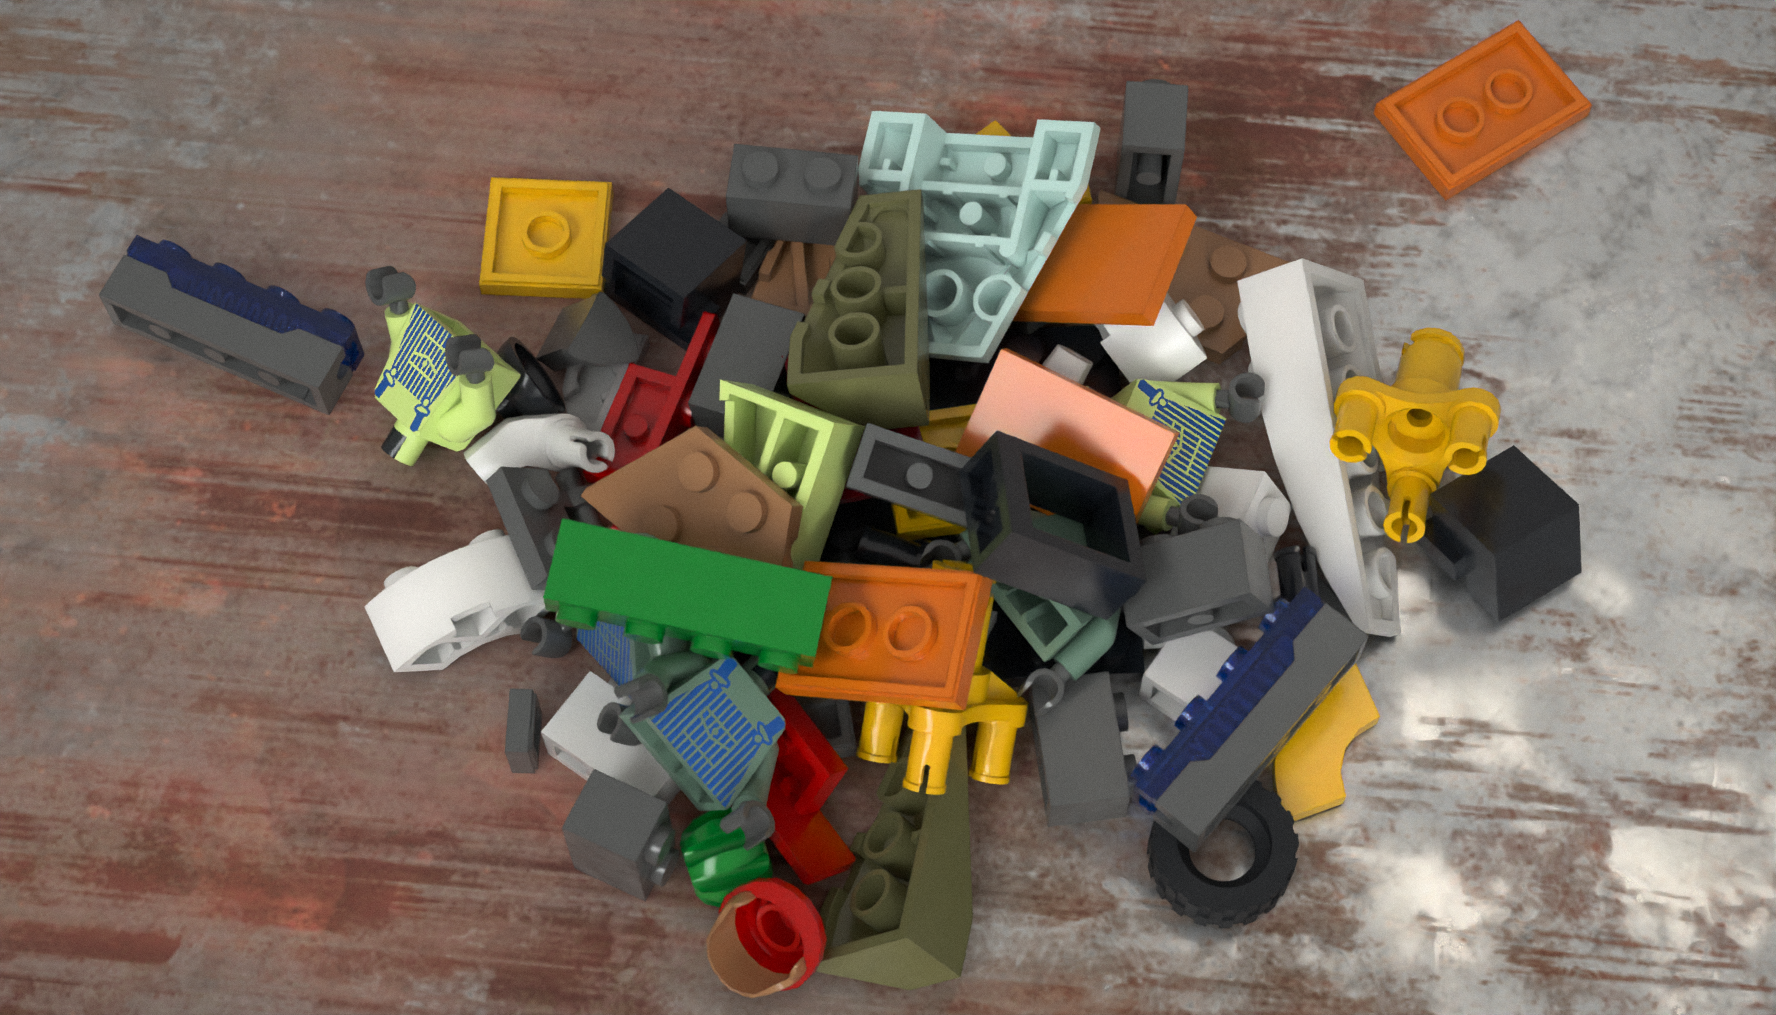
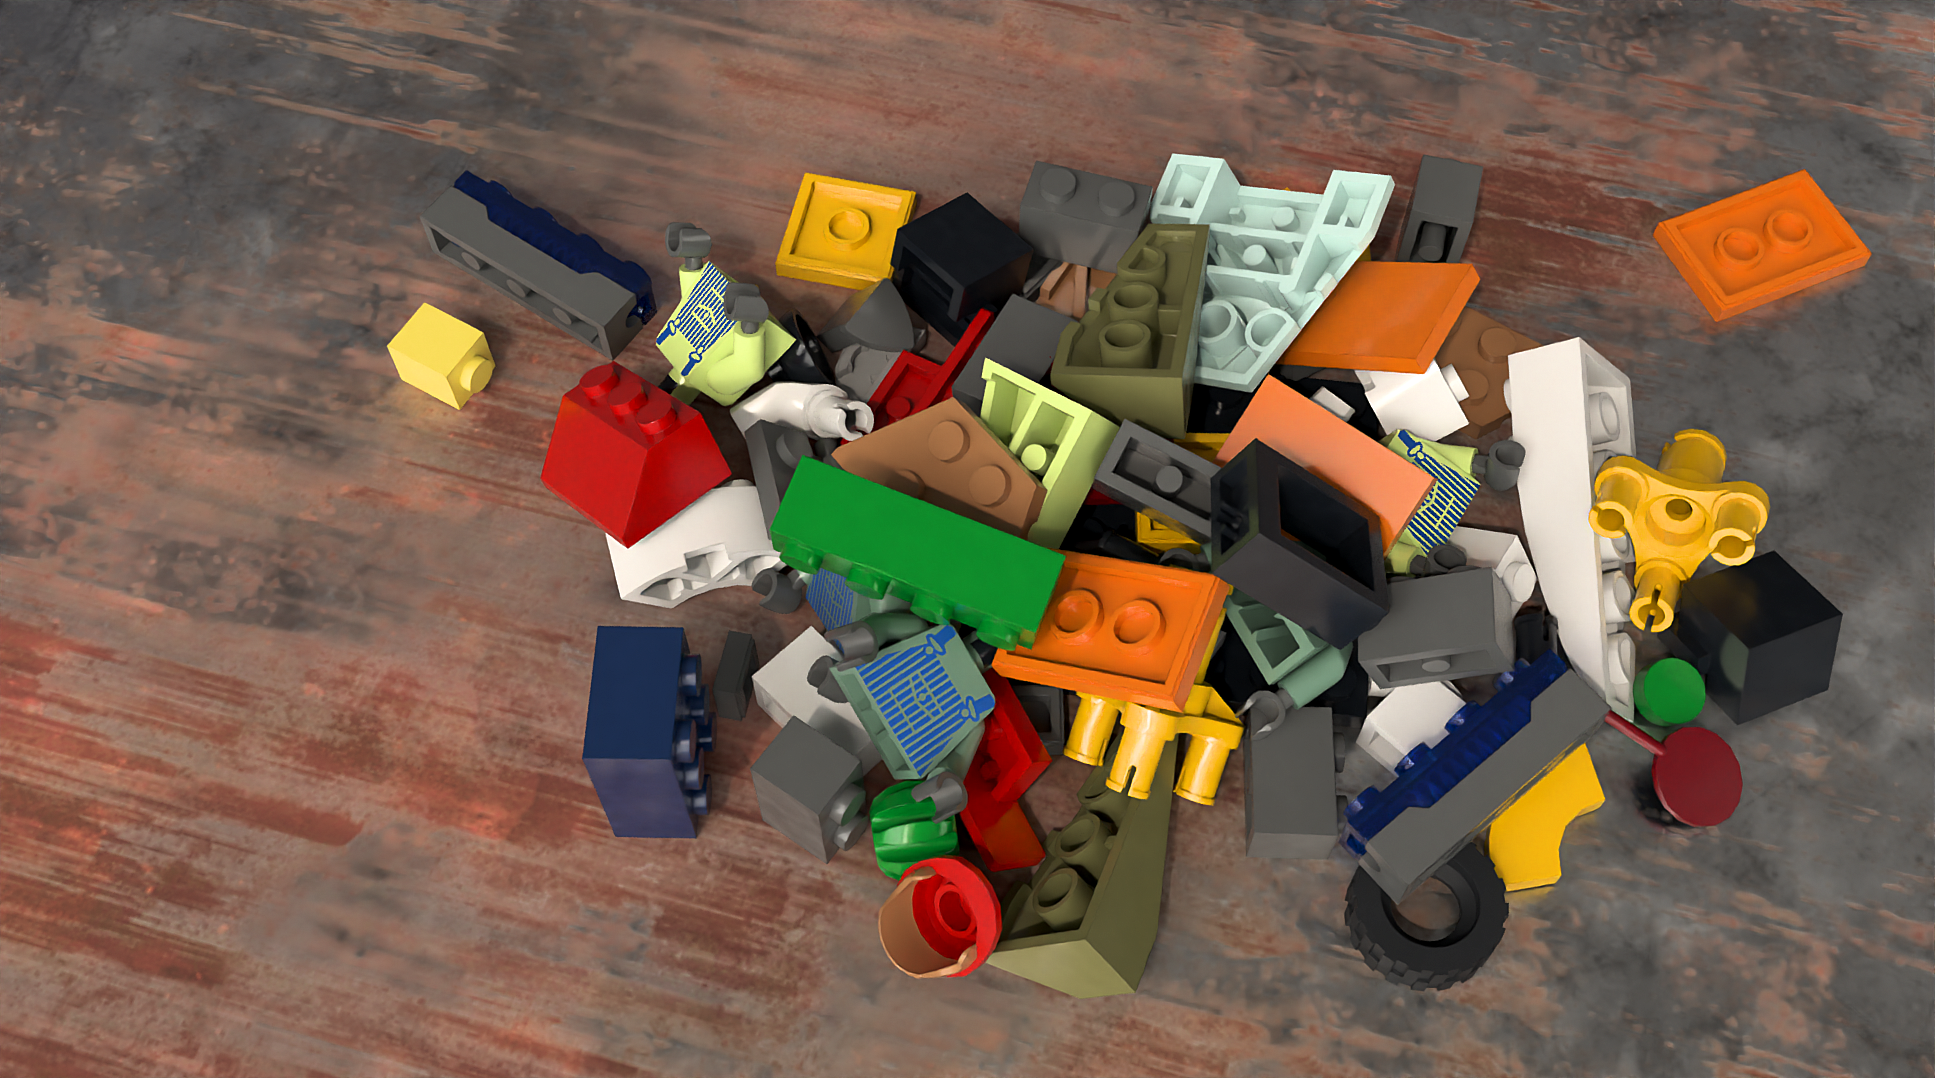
camera: 10 degrees right, 5 degrees down
none -> light yellow brick [387,302,496,410]
none -> red slope [540,361,732,549]
none -> dark blue brick [582,626,717,839]
none -> dark red piece [1604,710,1743,827]
none -> green tile [1633,658,1706,727]

